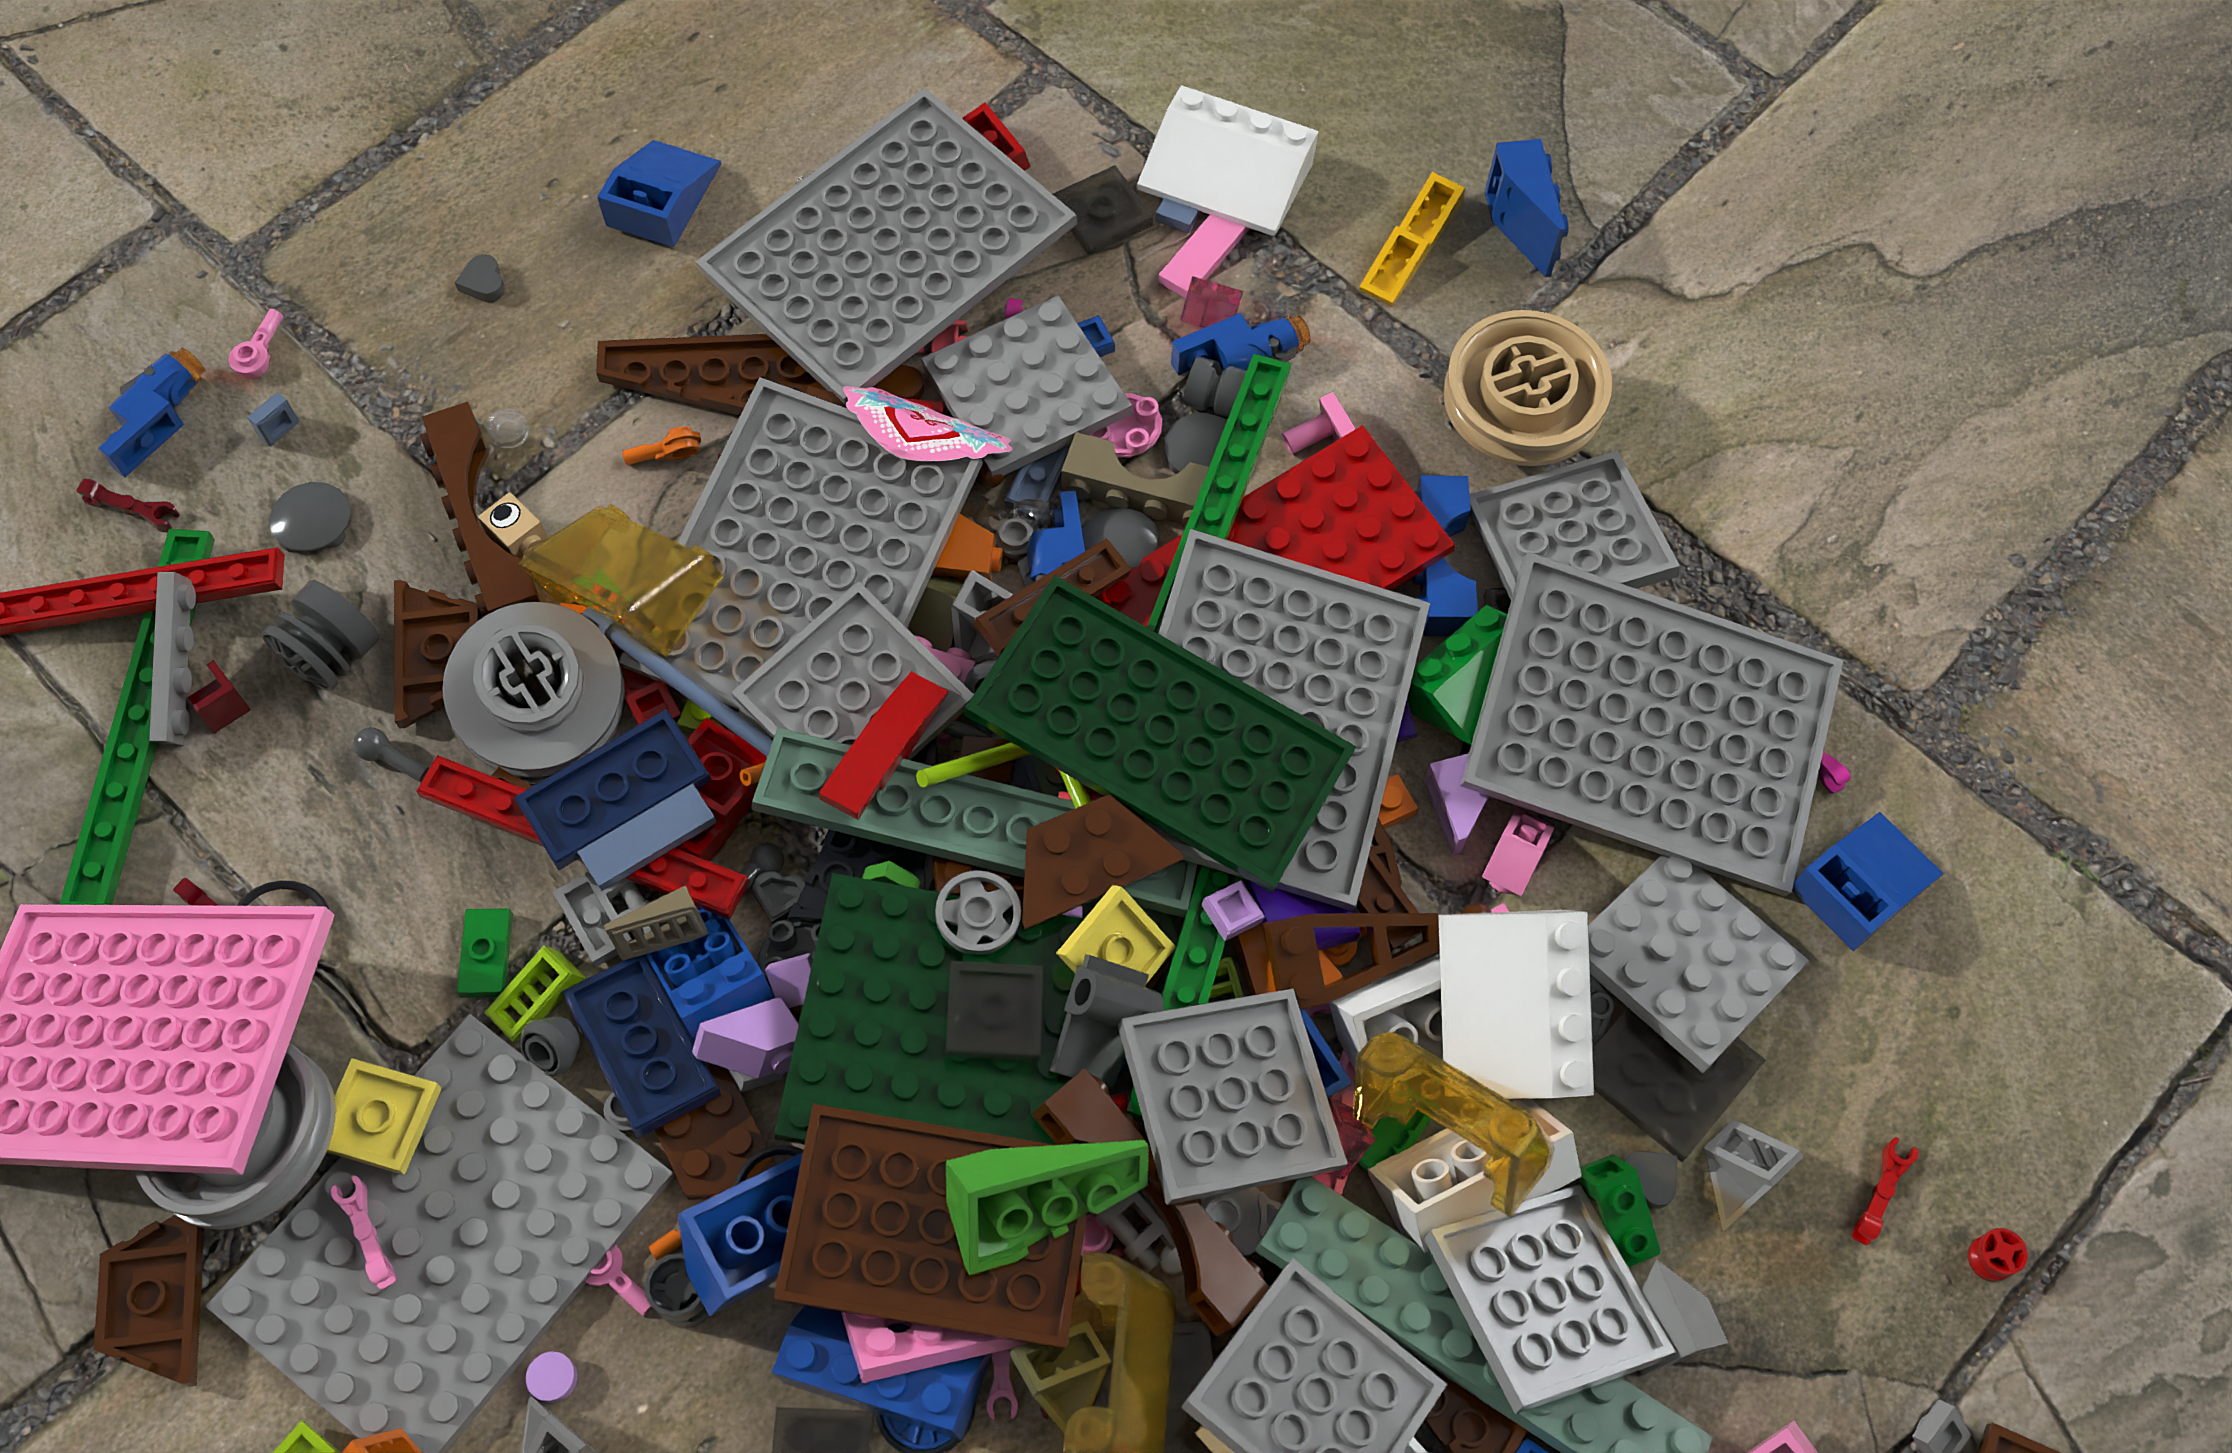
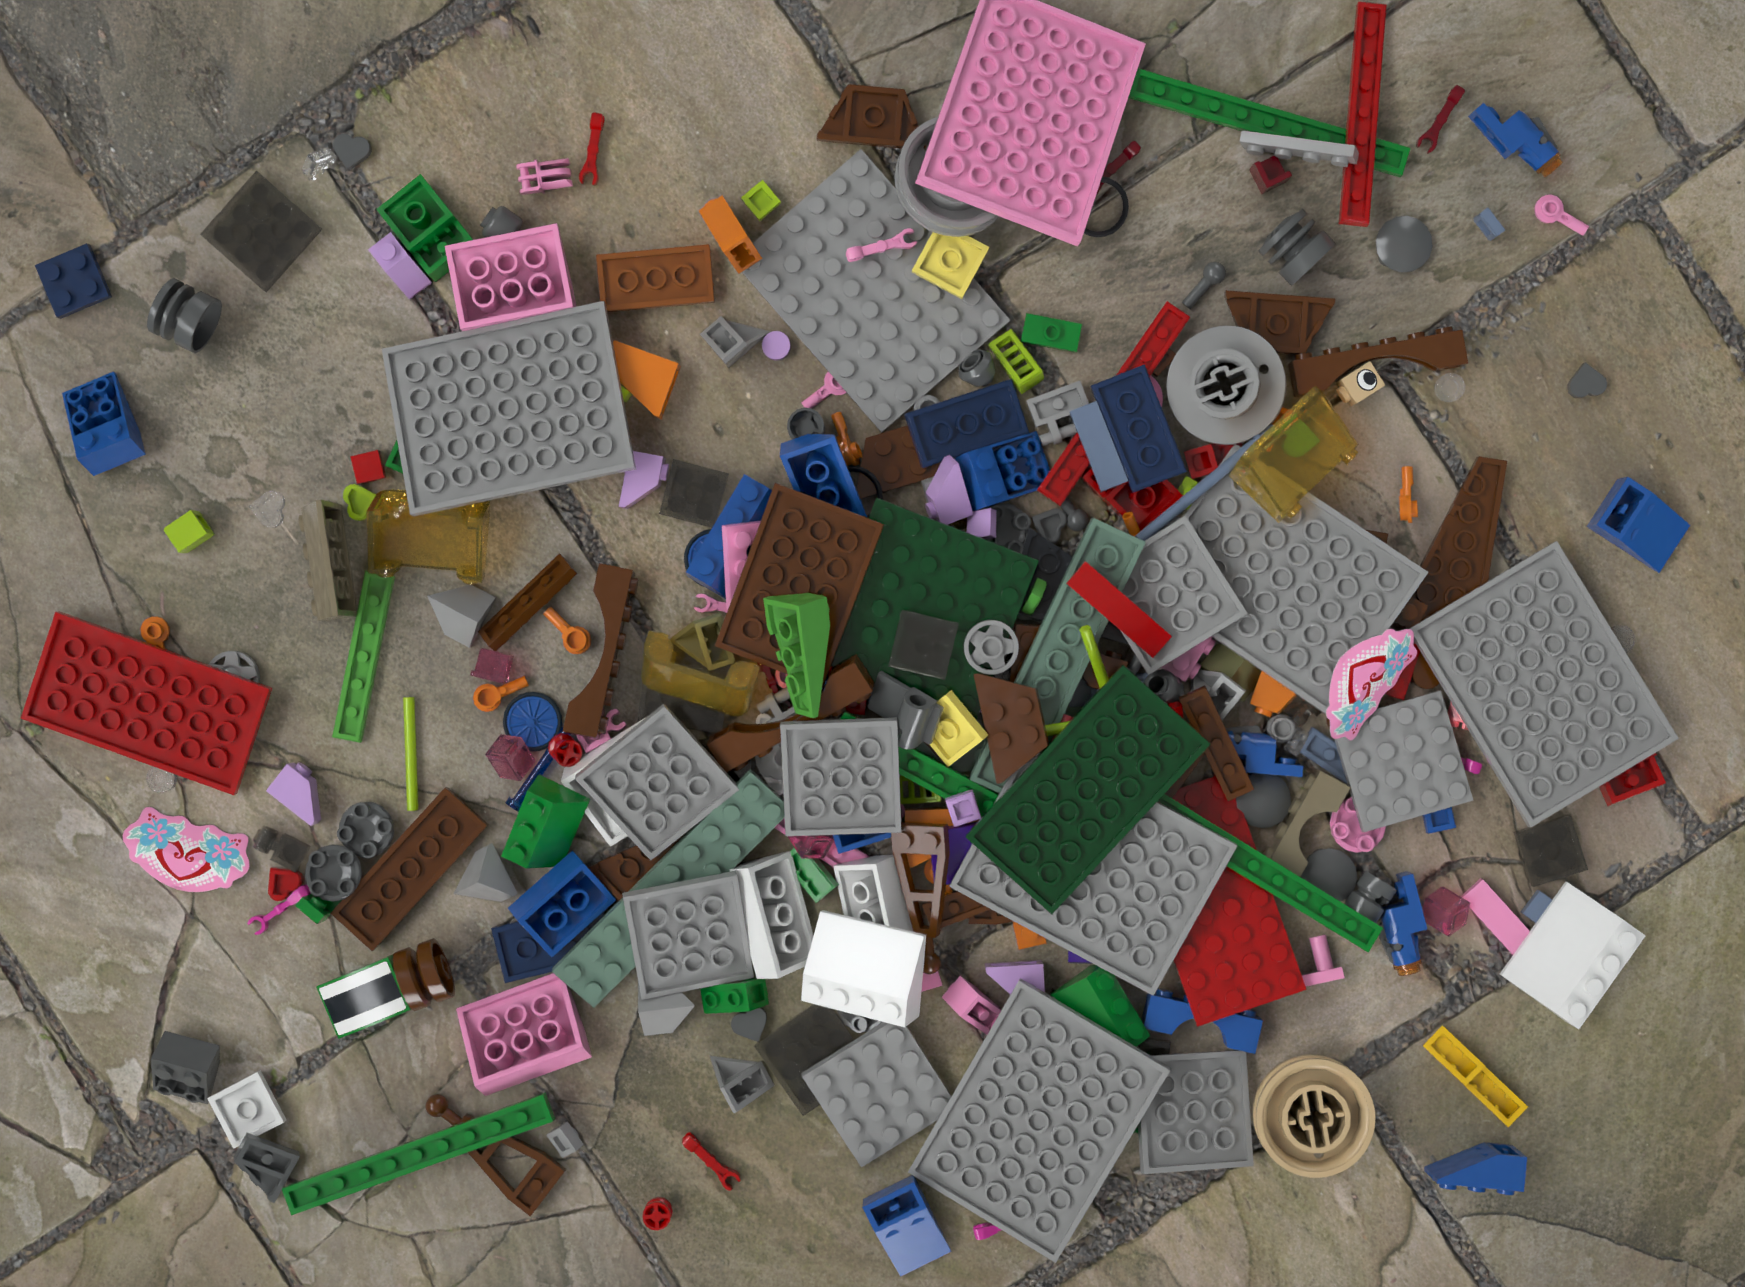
camera: 100 degrees right, 25 degrees up
dark tan slope [603,885,709,961] -> none
clear yellow windscreen [1353,1032,1554,1218] -> none

